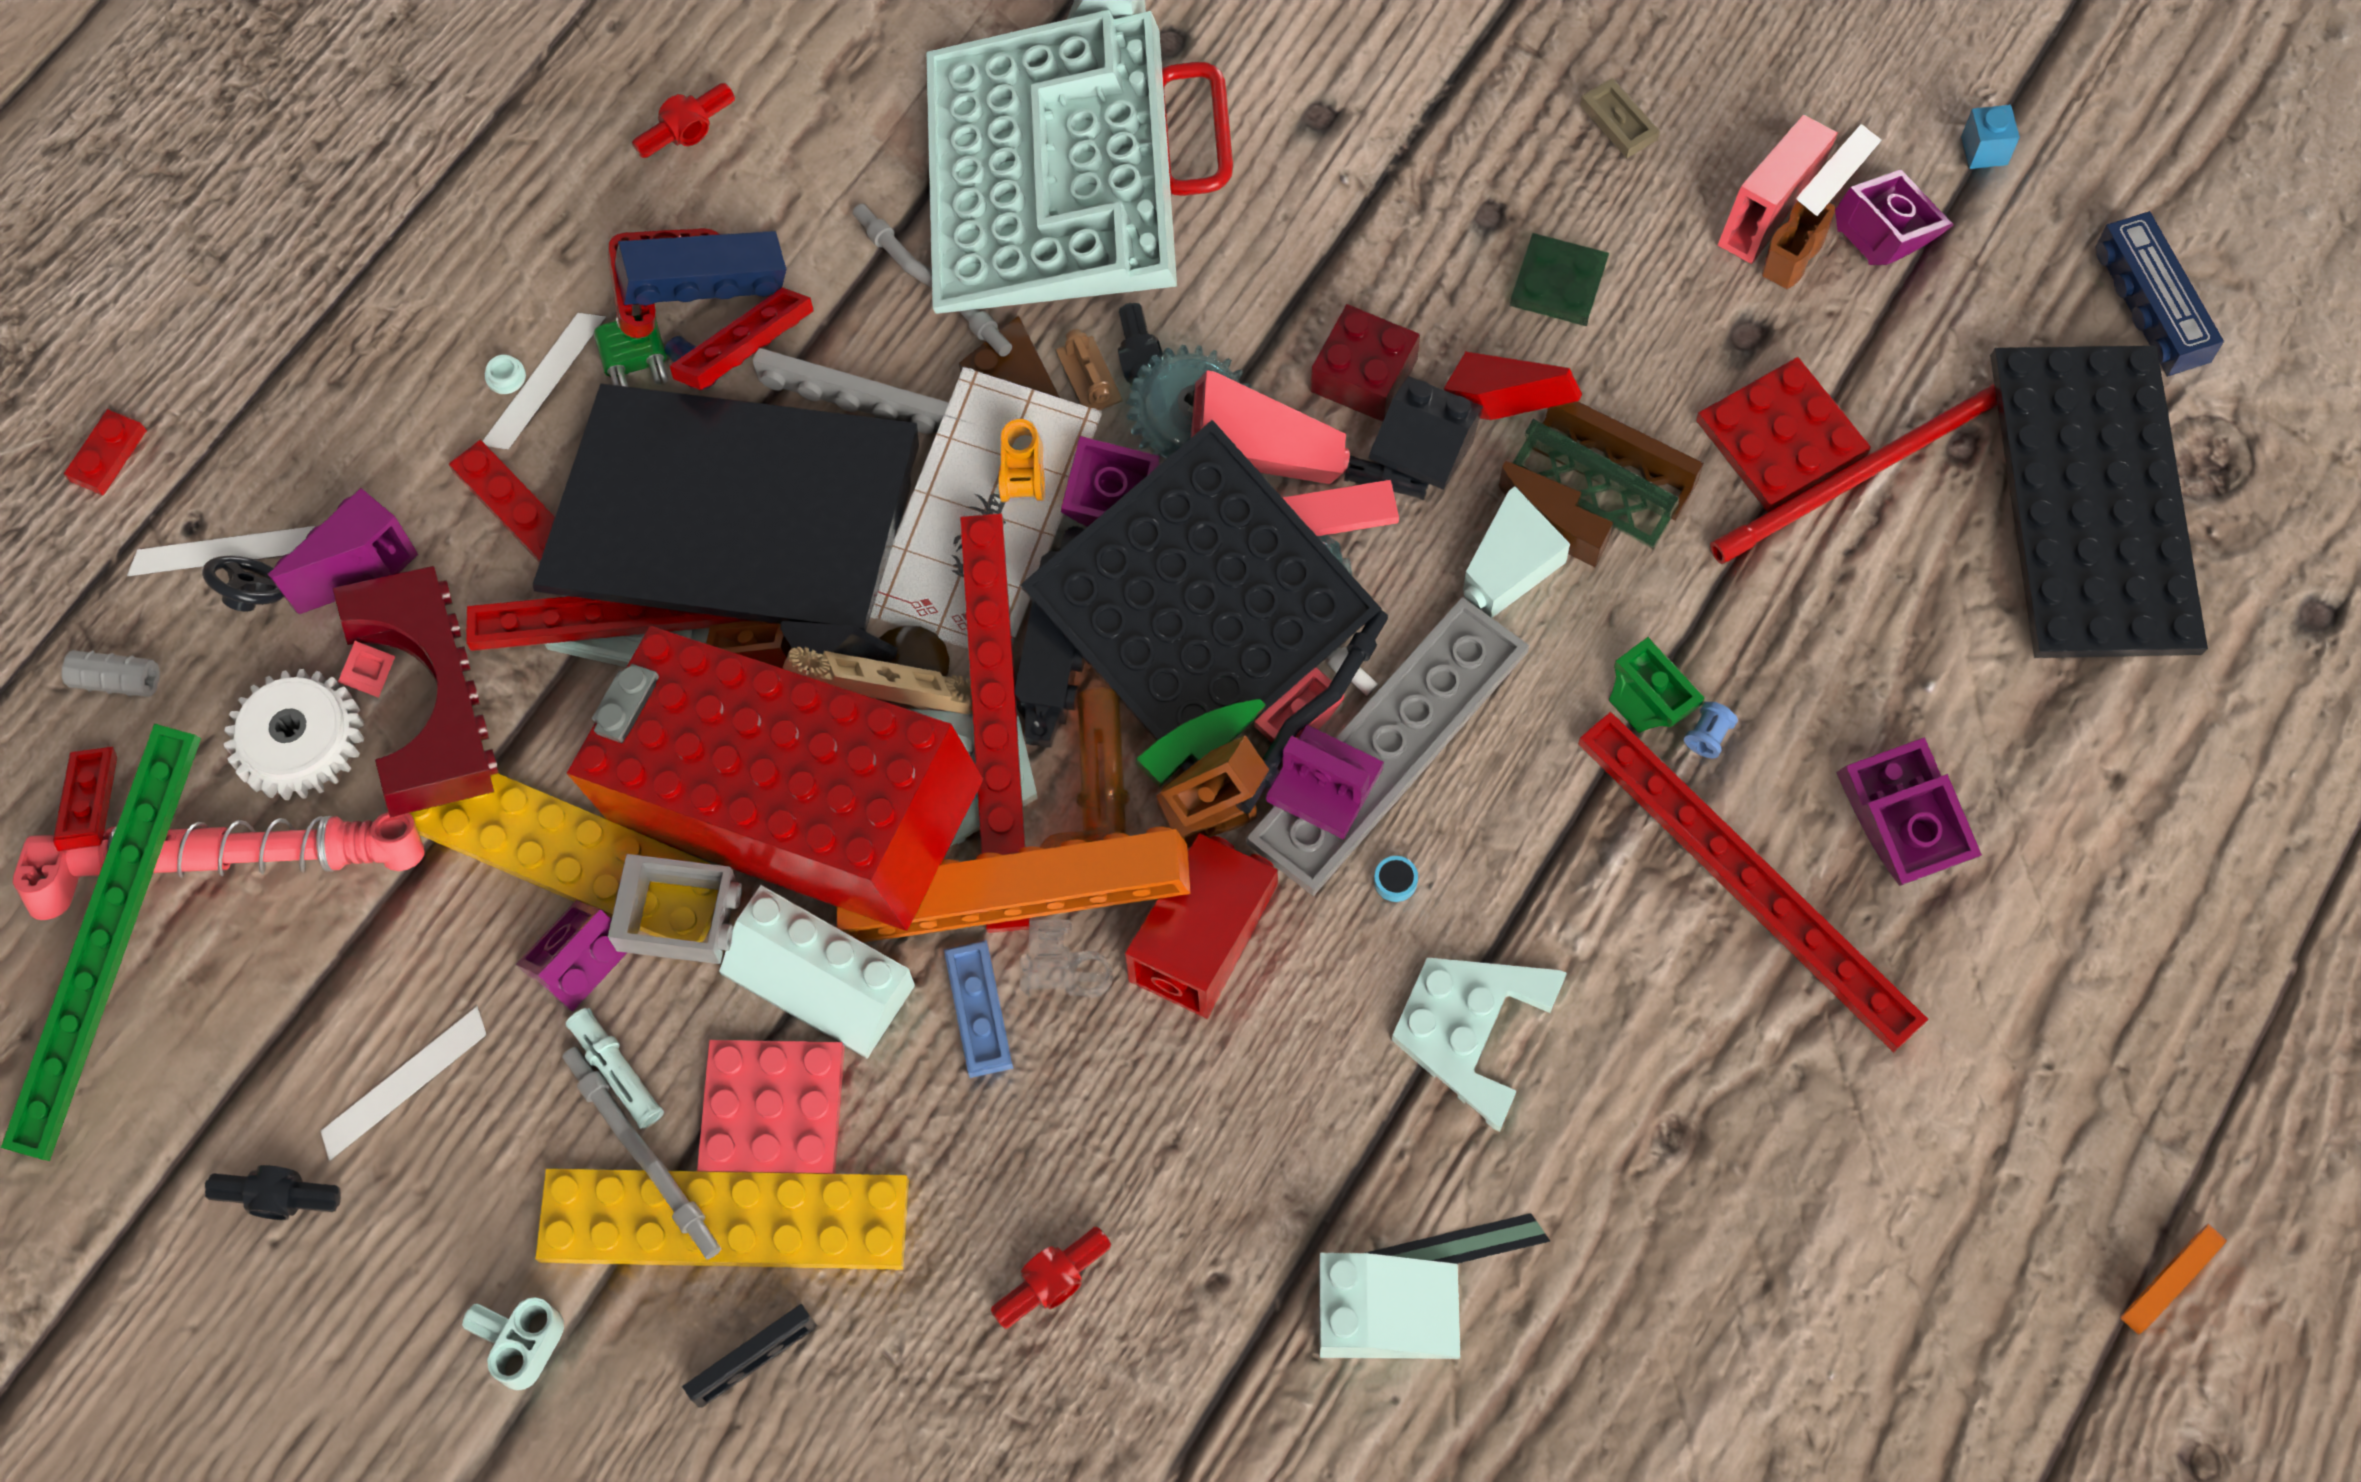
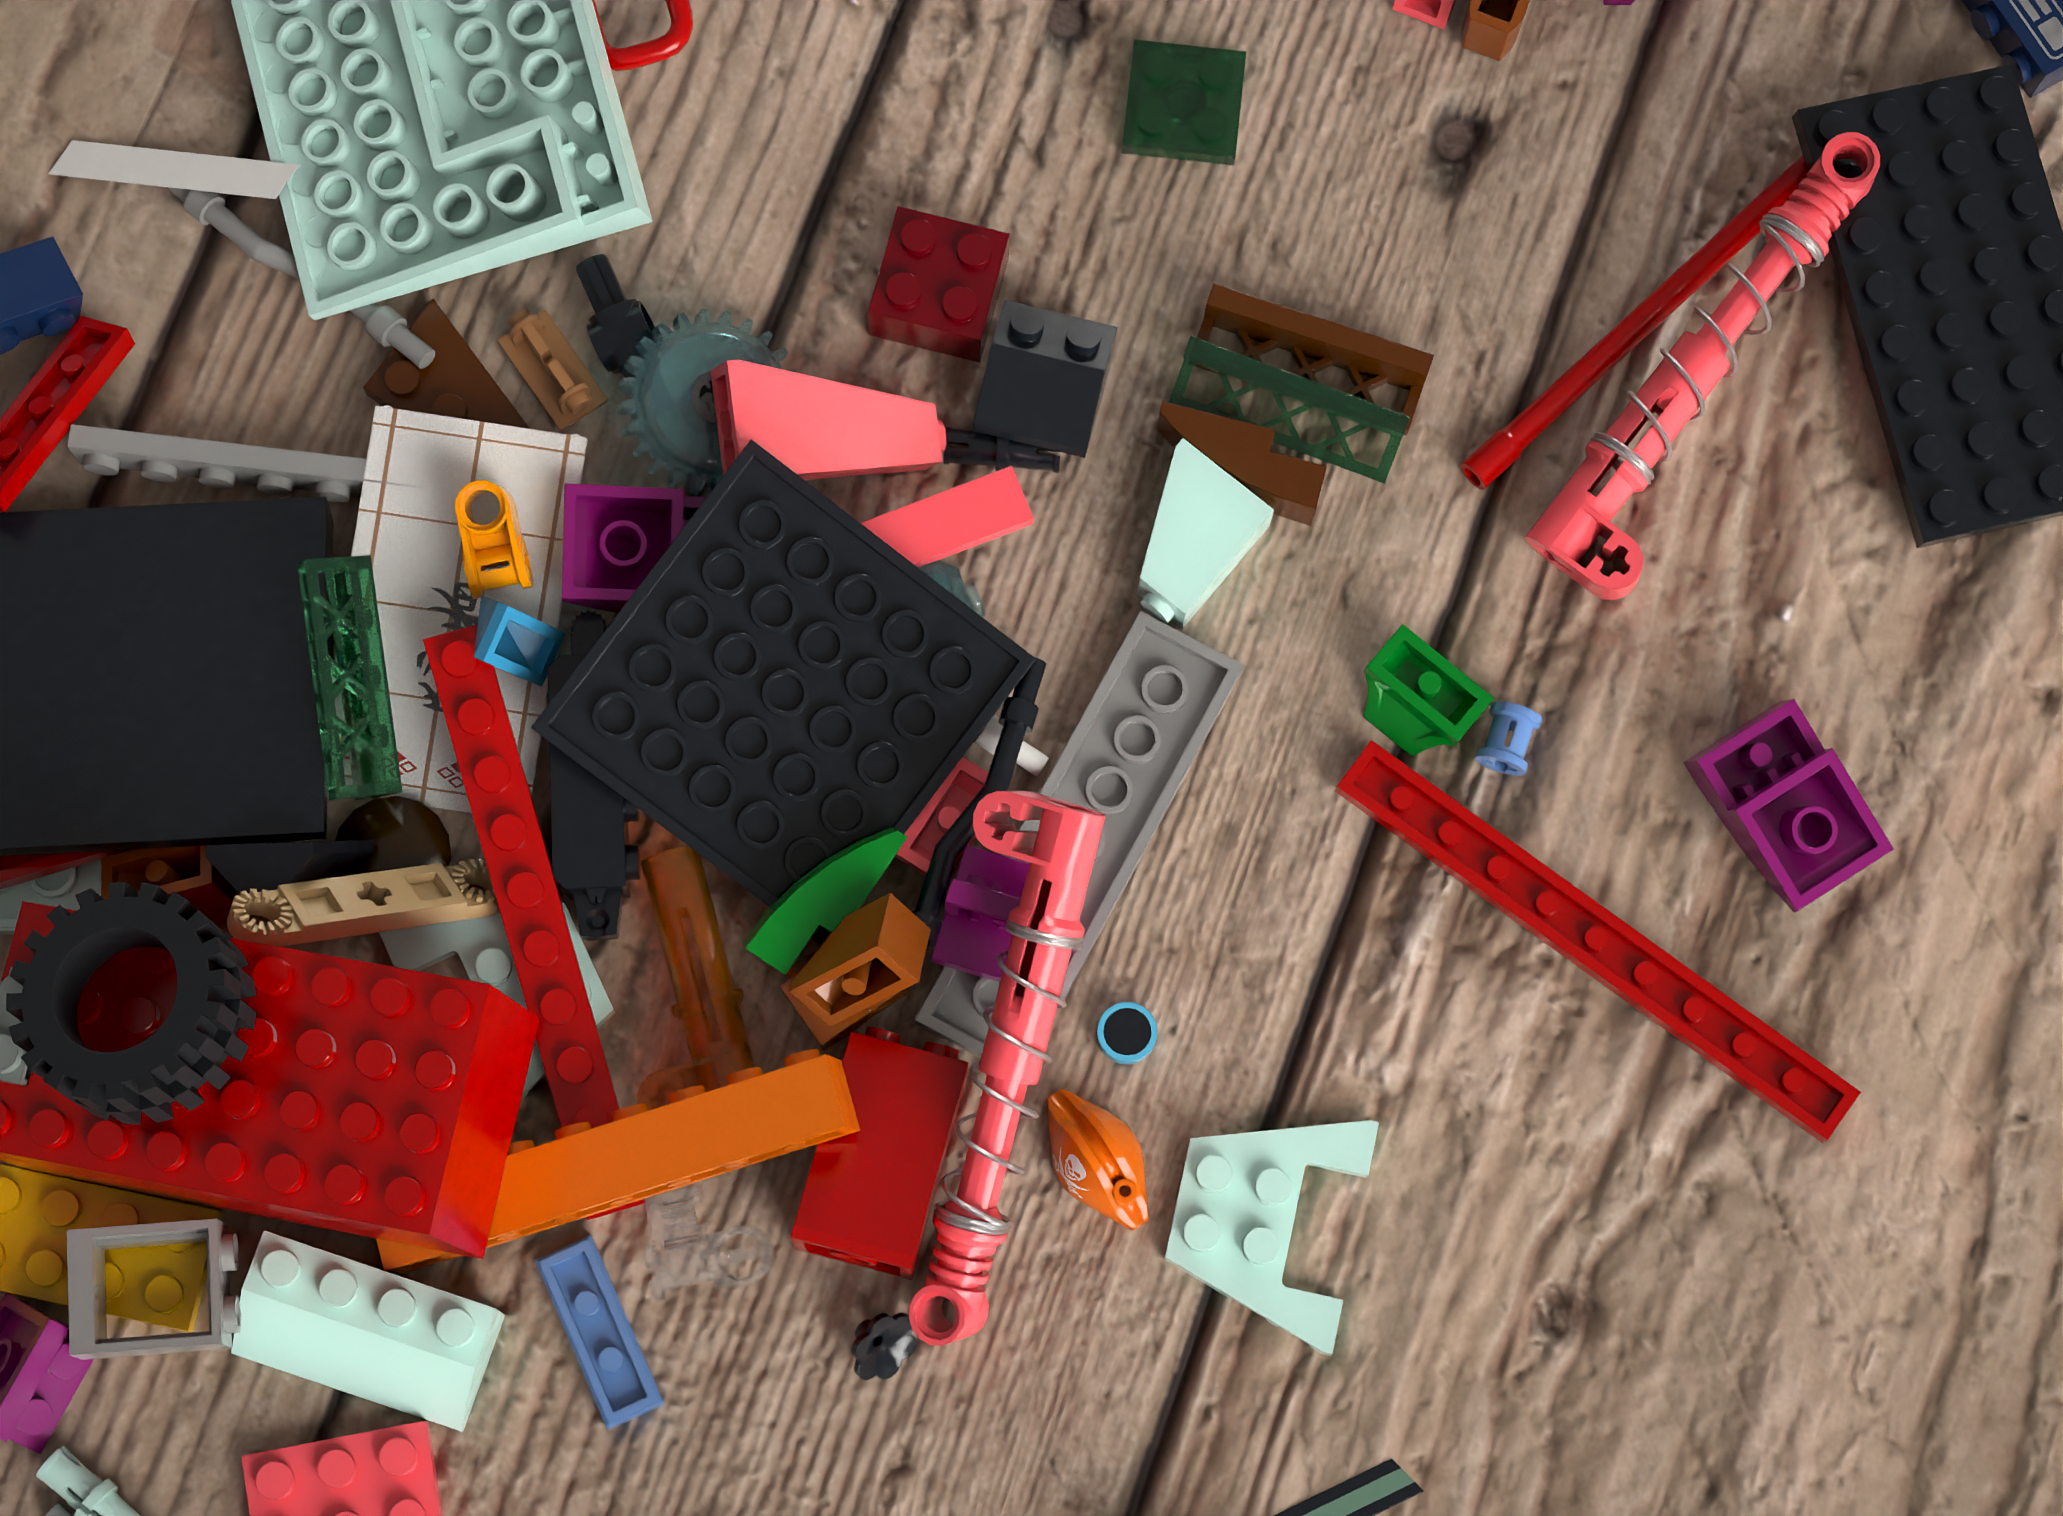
camera: 20 degrees left, 10 degrees up
red slope [1443,351,1582,420] -> none
red plate [1696,357,1871,512] -> none
none -> black tyre [6,881,257,1125]
none -> white sticker [48,140,299,199]
none -> clear green fence [297,555,403,801]
none -> dark azure slope [474,595,566,687]
none -> black plant [851,1312,917,1380]
none -> coral piece [909,791,1106,1346]
none -> orange hat [1046,1088,1149,1231]
none -> coral piece [1524,132,1880,600]

